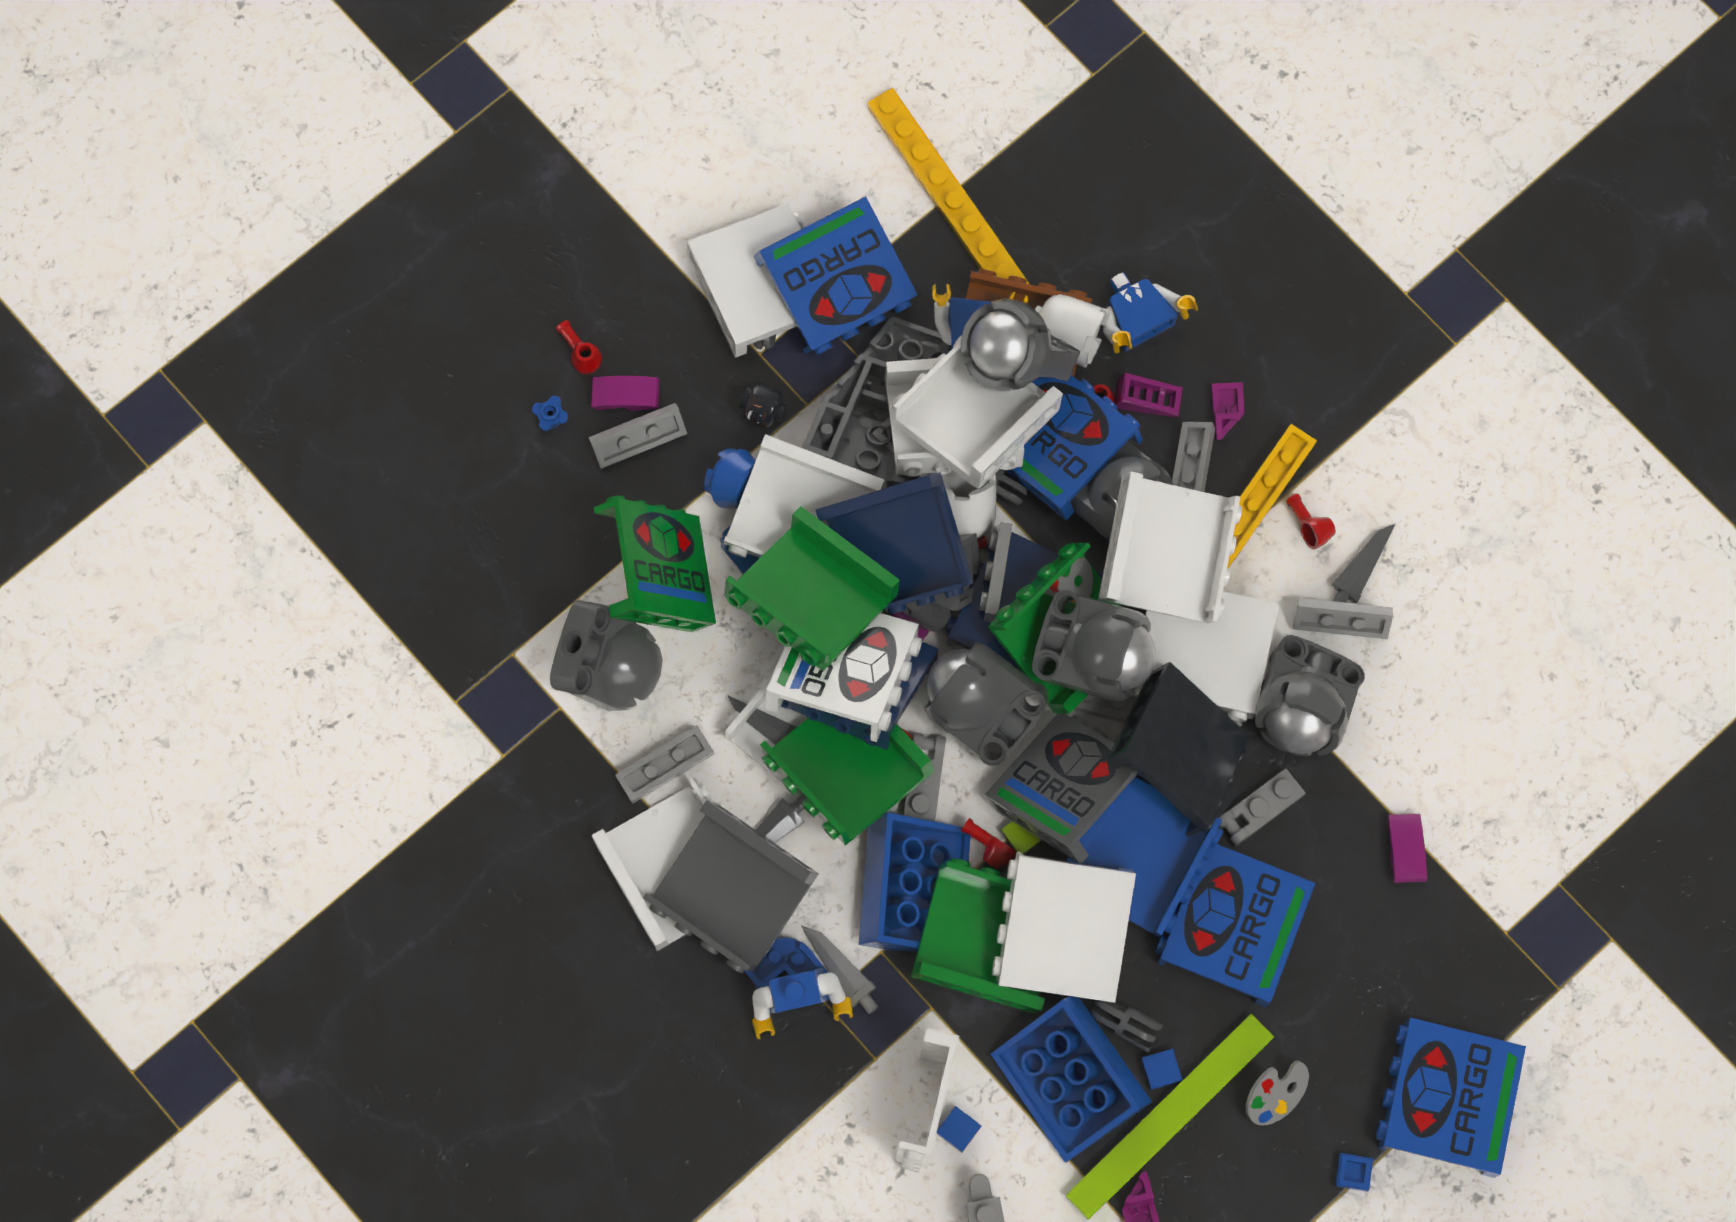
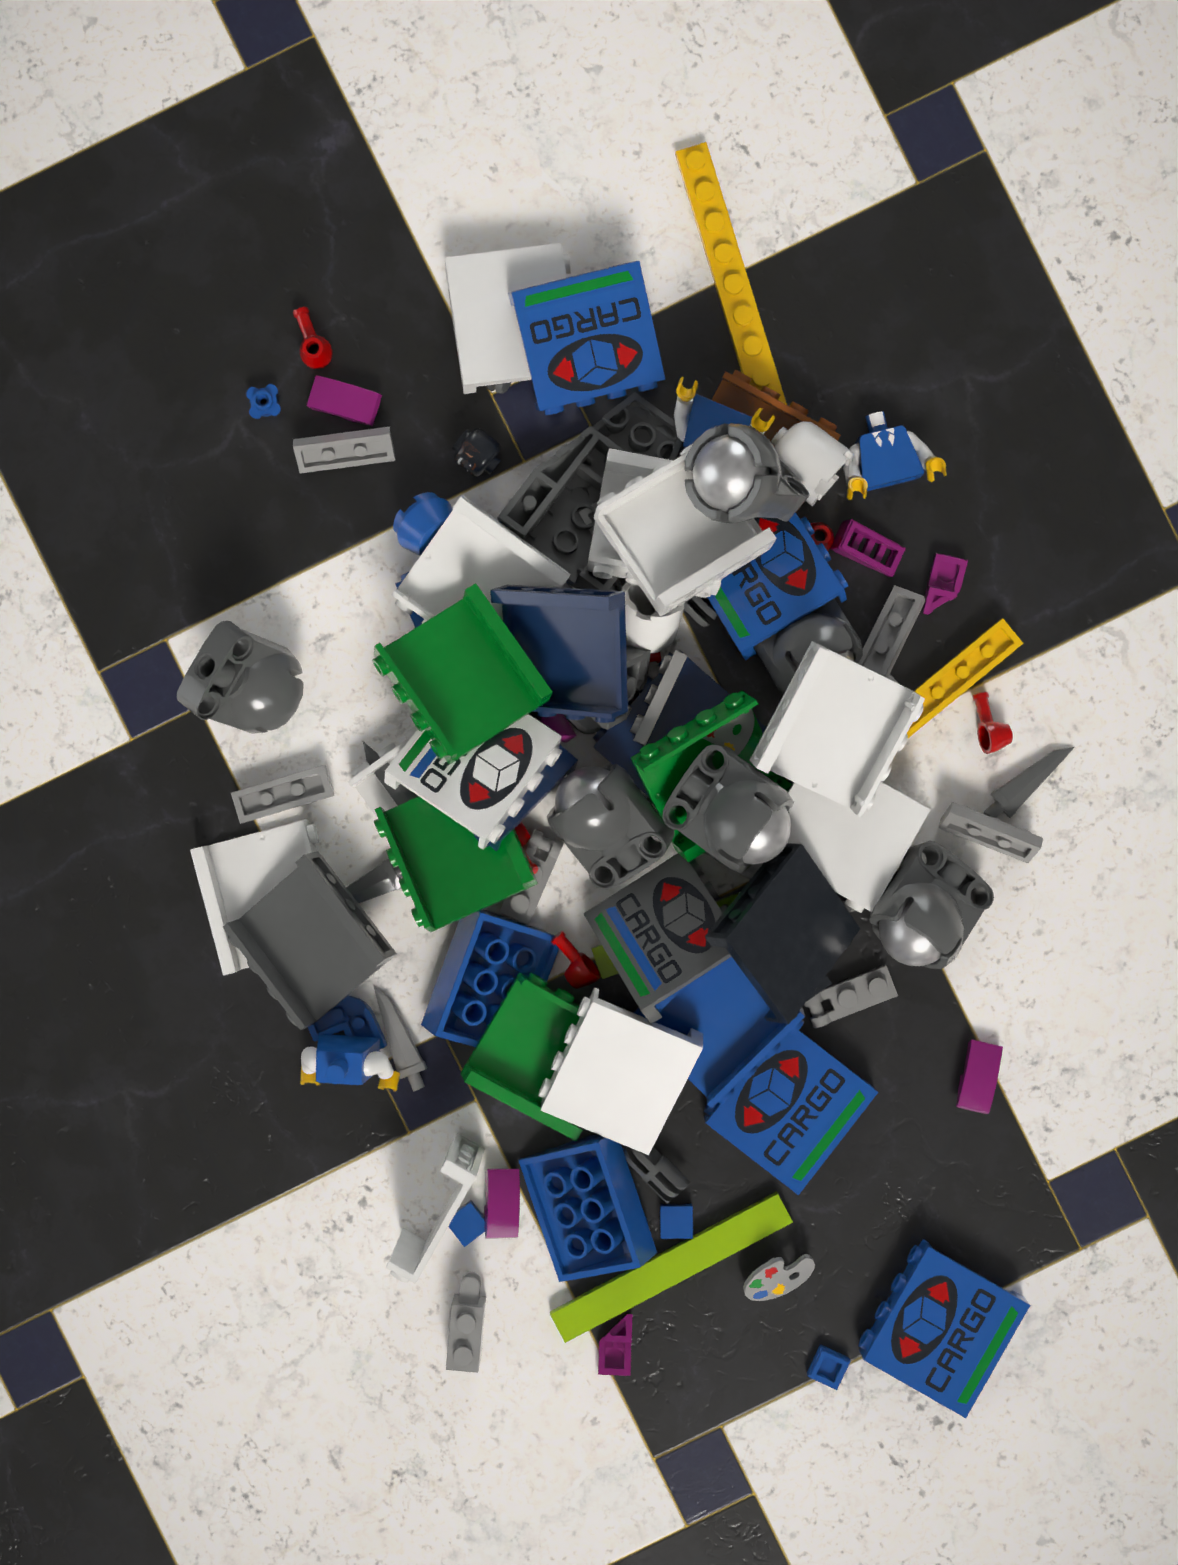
camera: 20 degrees right, 15 degrees up
green panel [594,496,716,633] -> none
none -> magenta slope [484,1169,520,1239]

